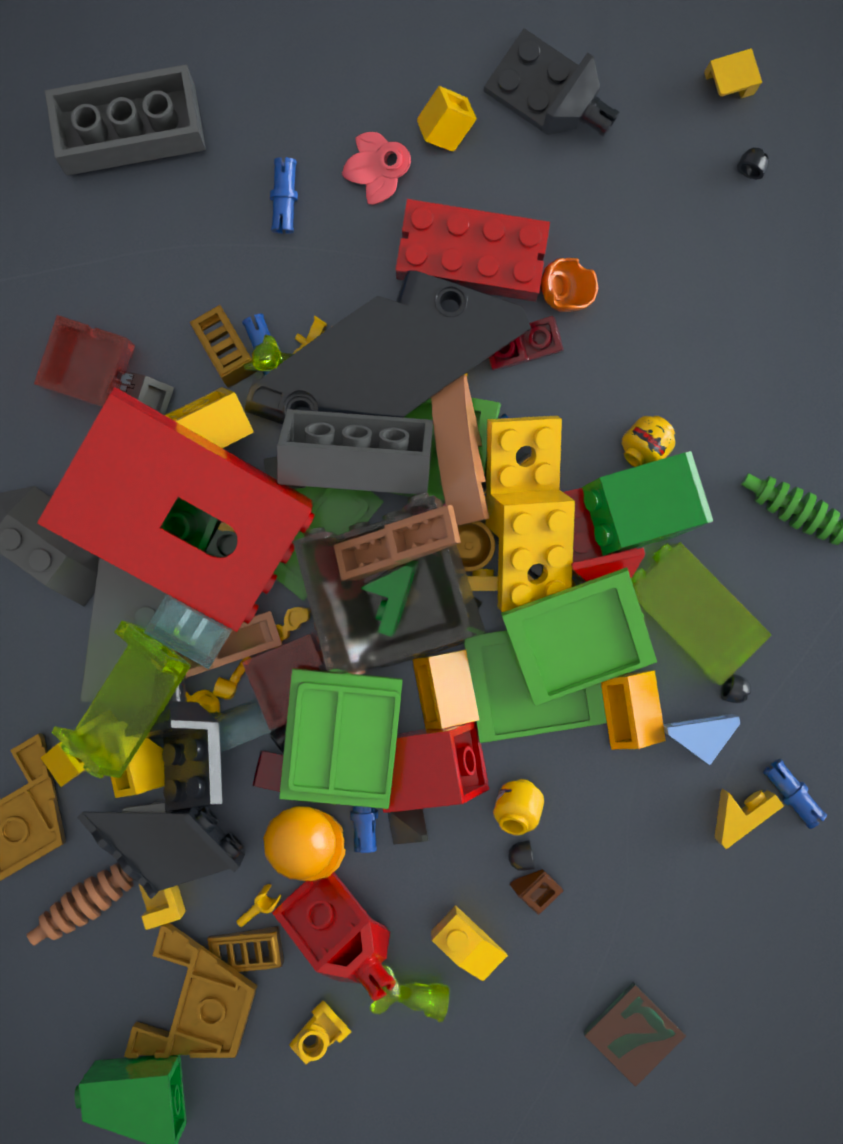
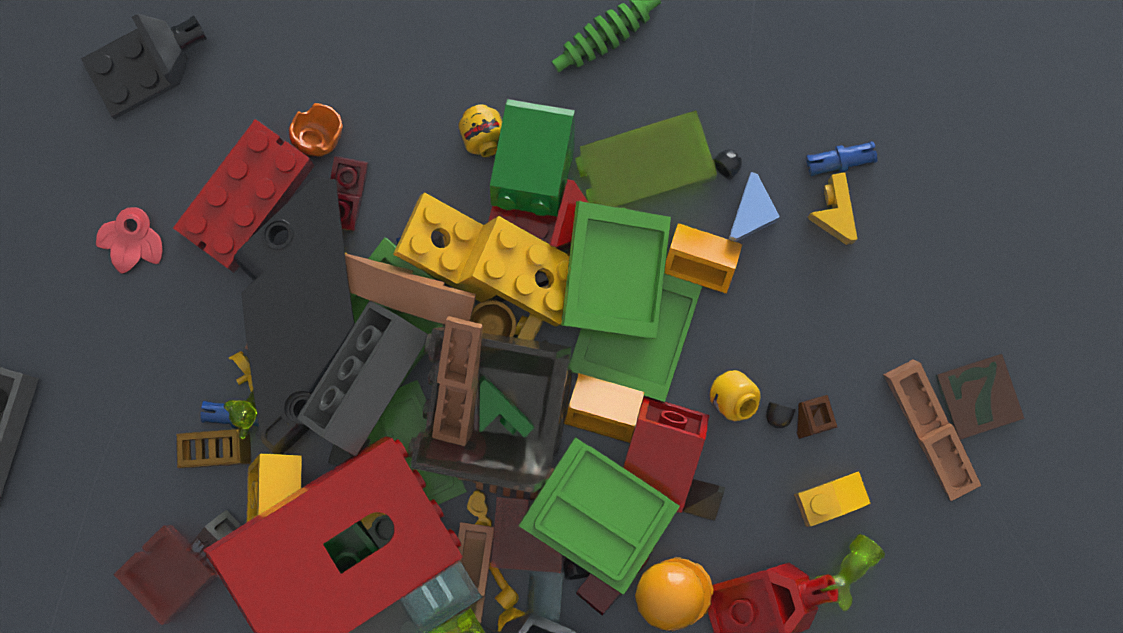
camera: 55 degrees left, 5 degrees down
blue pin [270,157,298,234] -> none
blue pin [350,806,378,853] -> none
yellow panel [417,86,477,151] -> none
none -> nougat slope [883,360,981,501]

